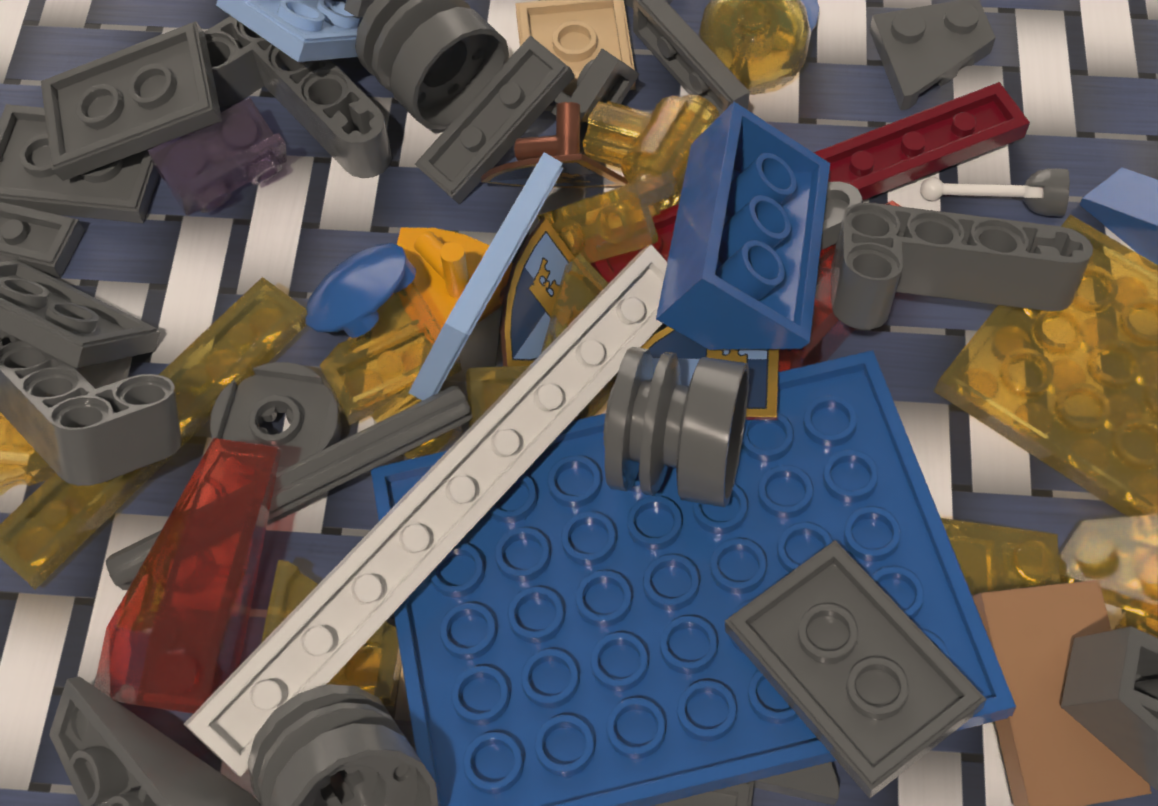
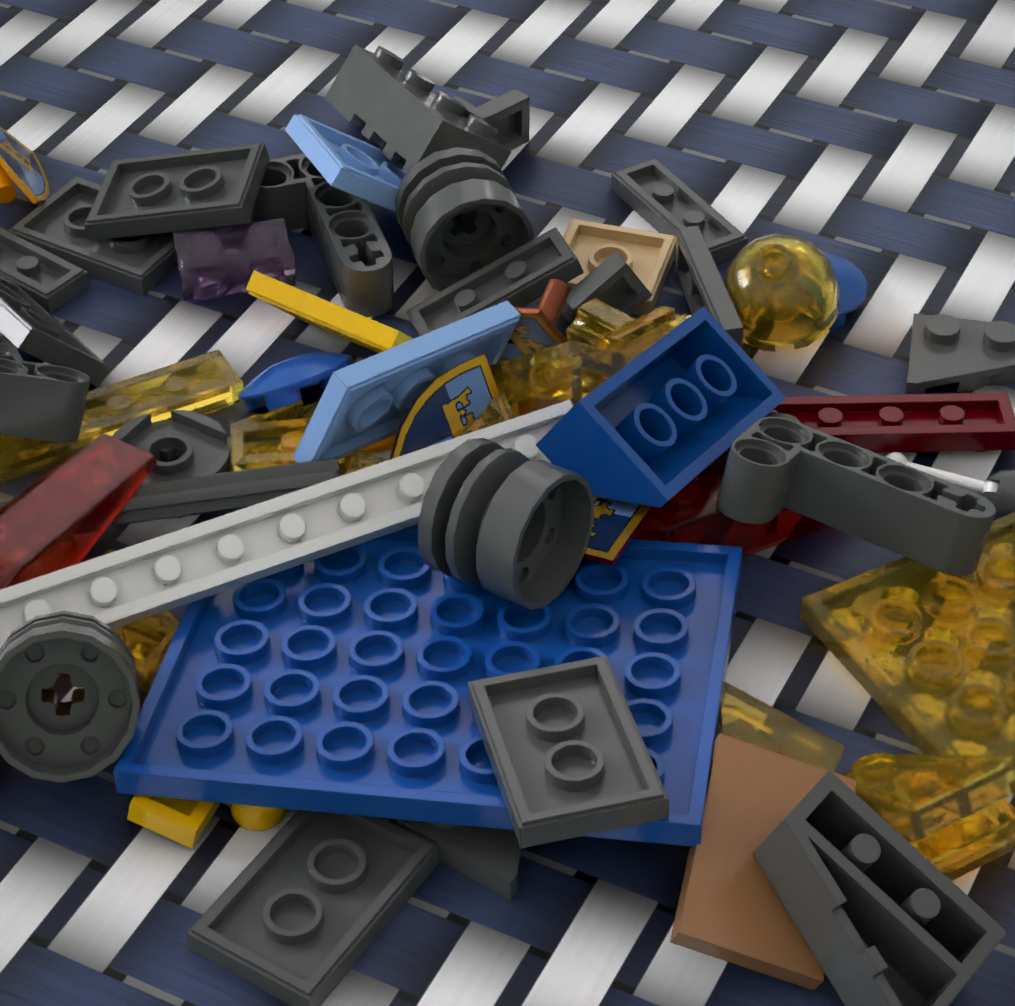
camera: 20 degrees right, 20 degrees down
none -> yellow tile [246,270,413,353]

